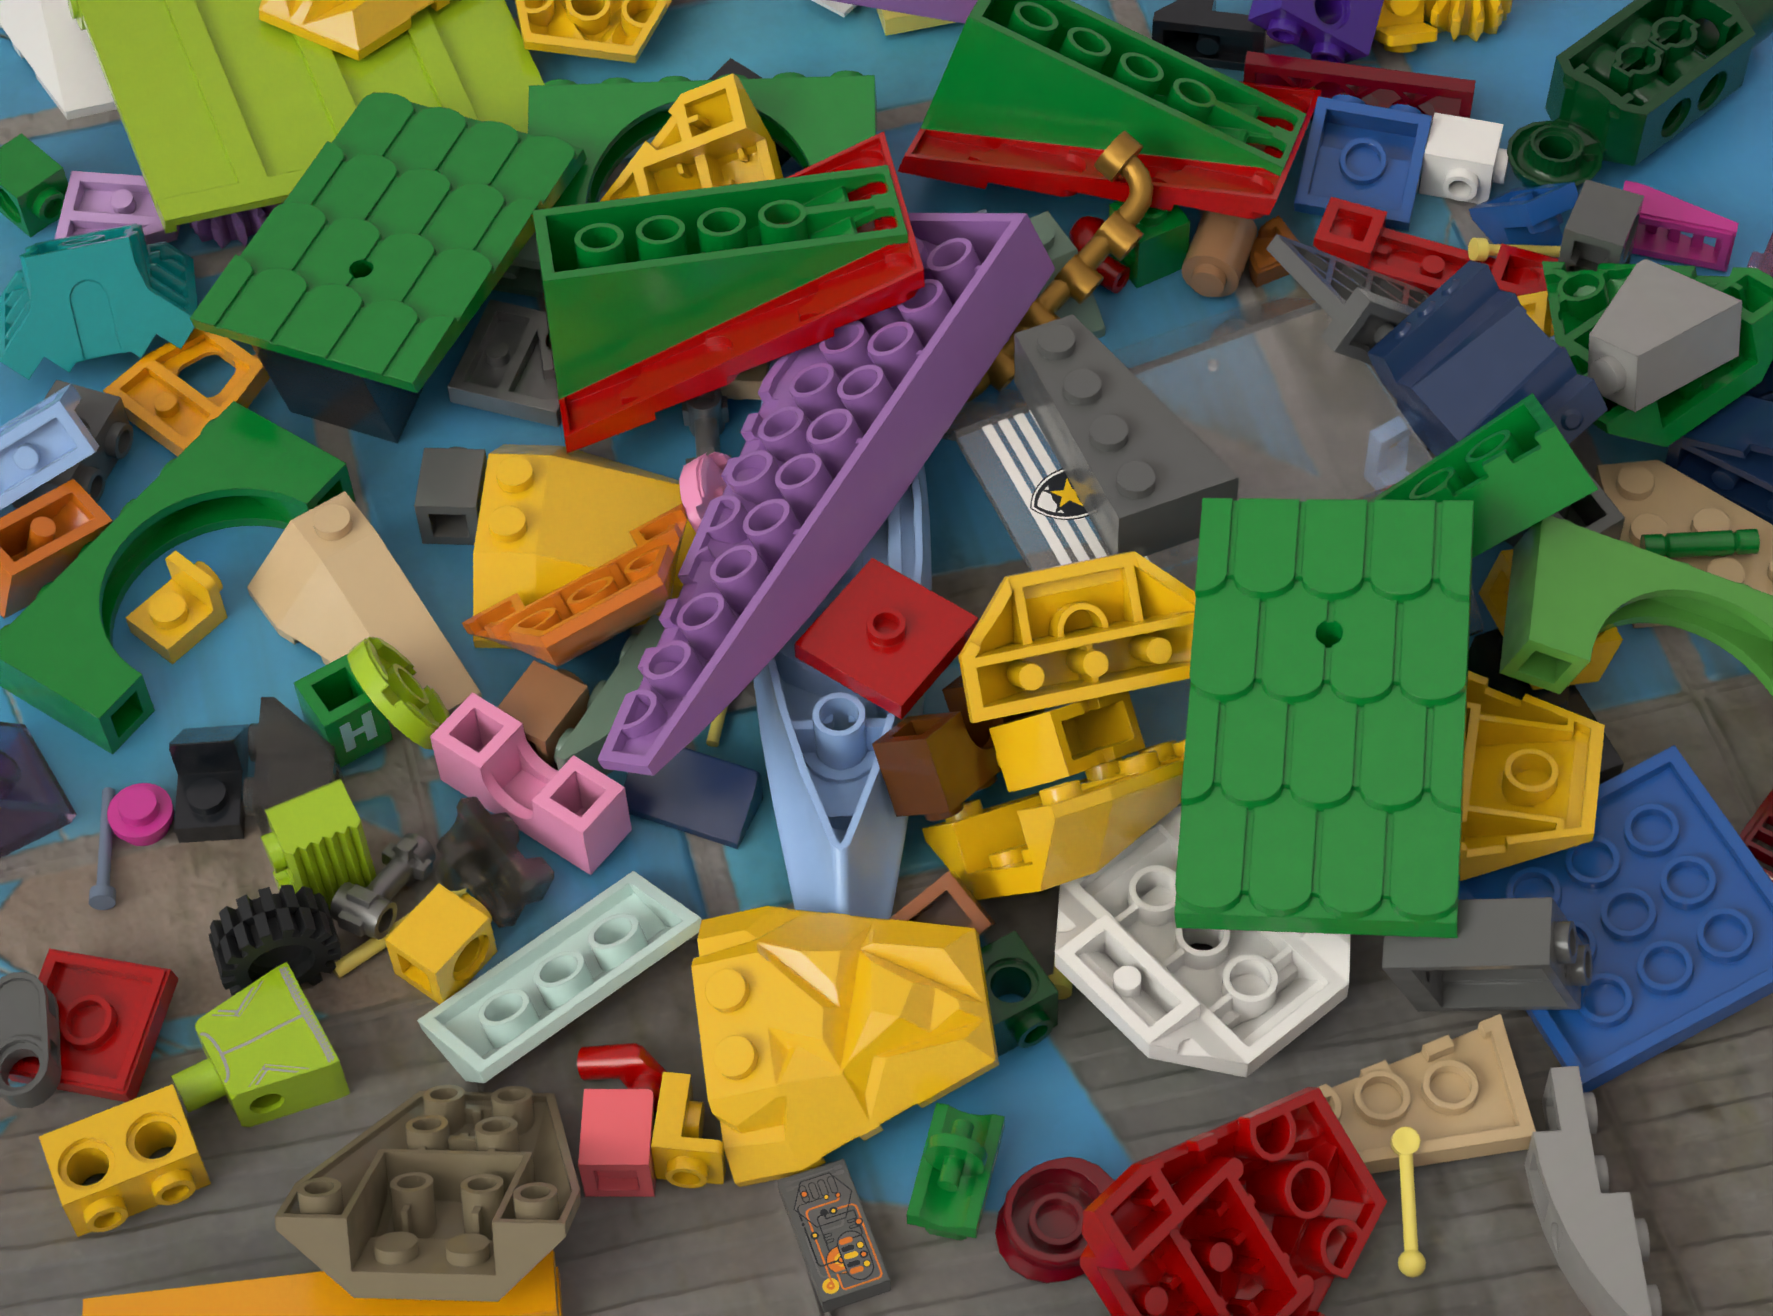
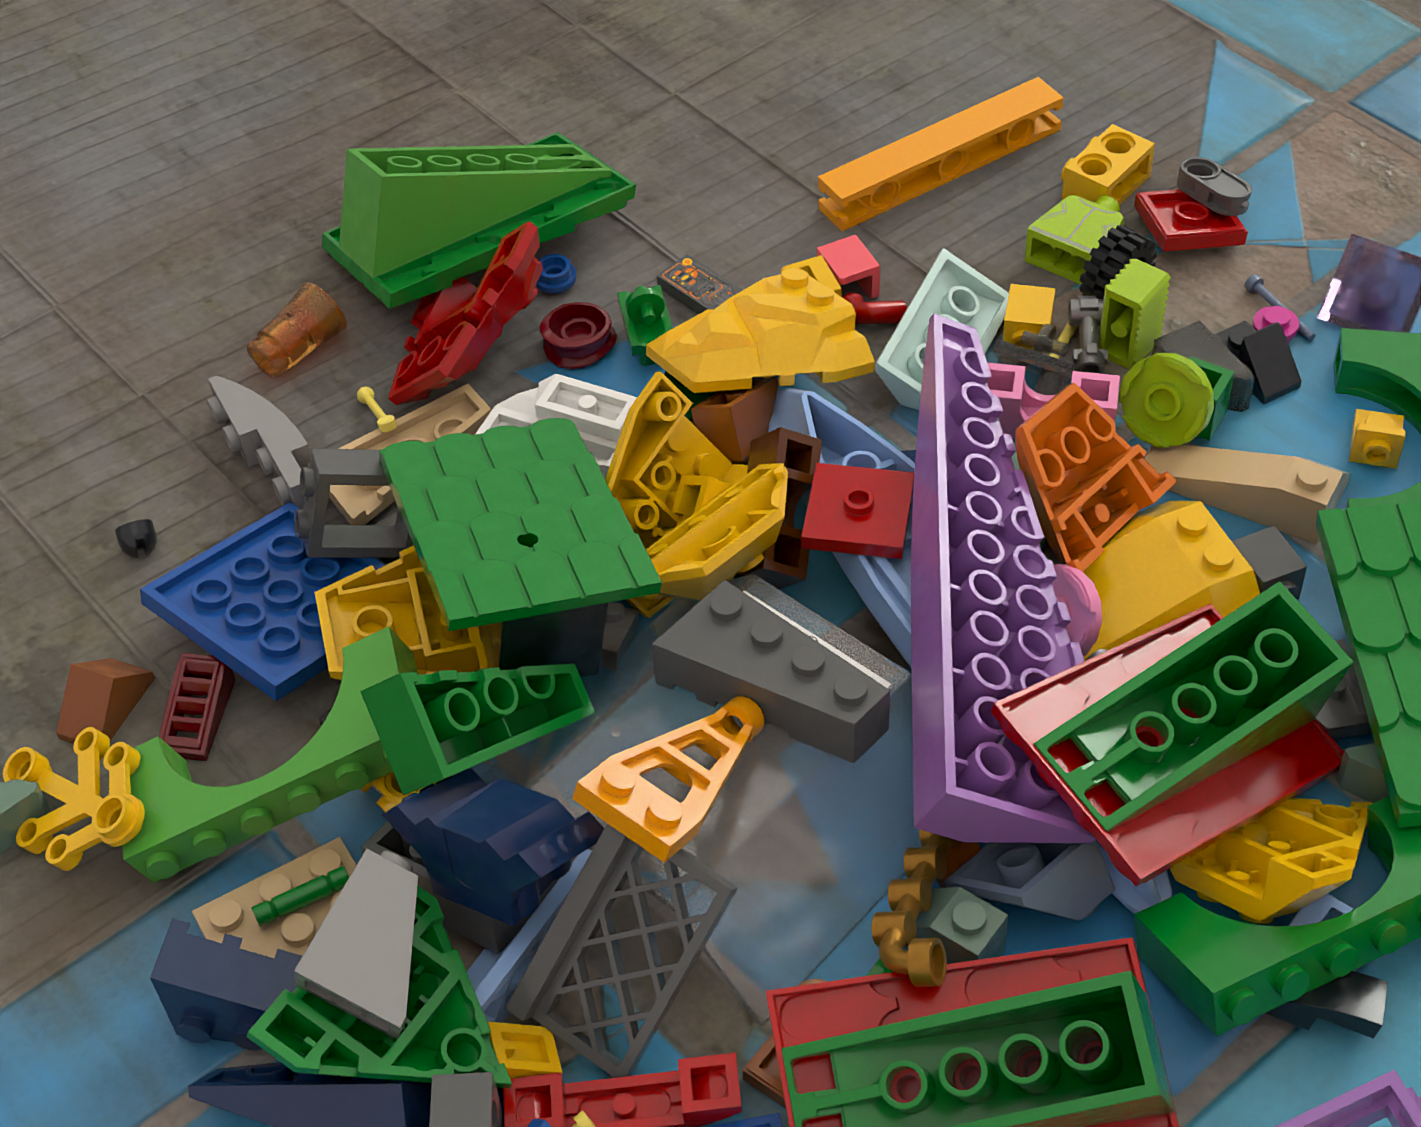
camera: 155 degrees right, 5 degrees down
dark tan wedge [275,1085,581,1302] -> none
none -> light orange plate [572,696,764,863]

